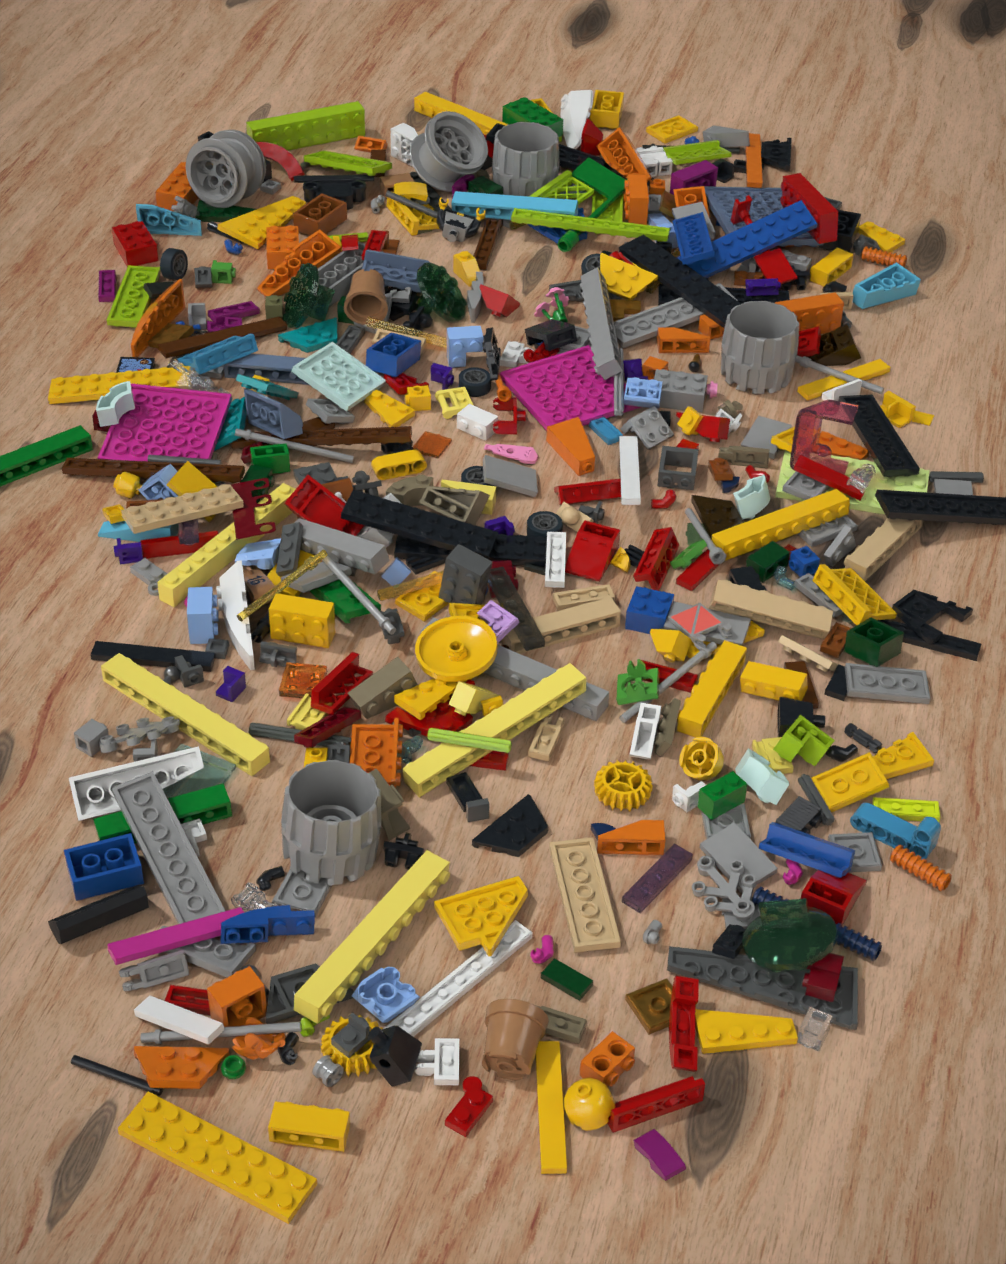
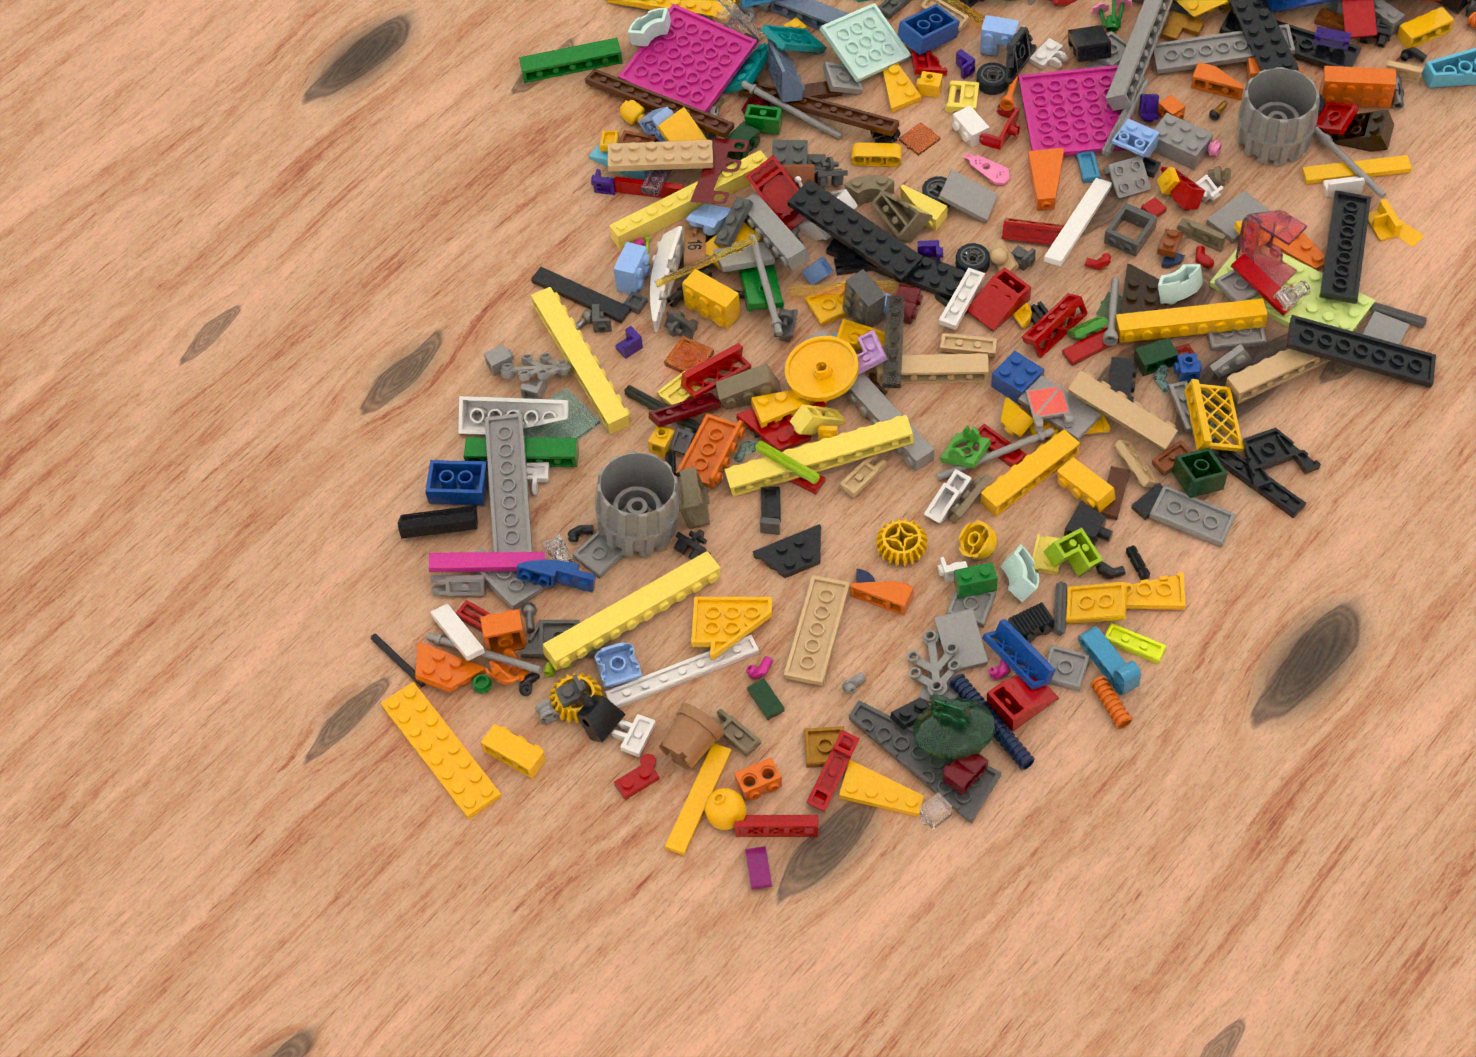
camera: 30 degrees right, 15 degrees up
light grey hinge [130,558,167,596] -> none
dark grey bar [148,455,222,465] -> none
red hinge [523,342,559,363] -> none
clear purple plate [622,843,693,913] -> none

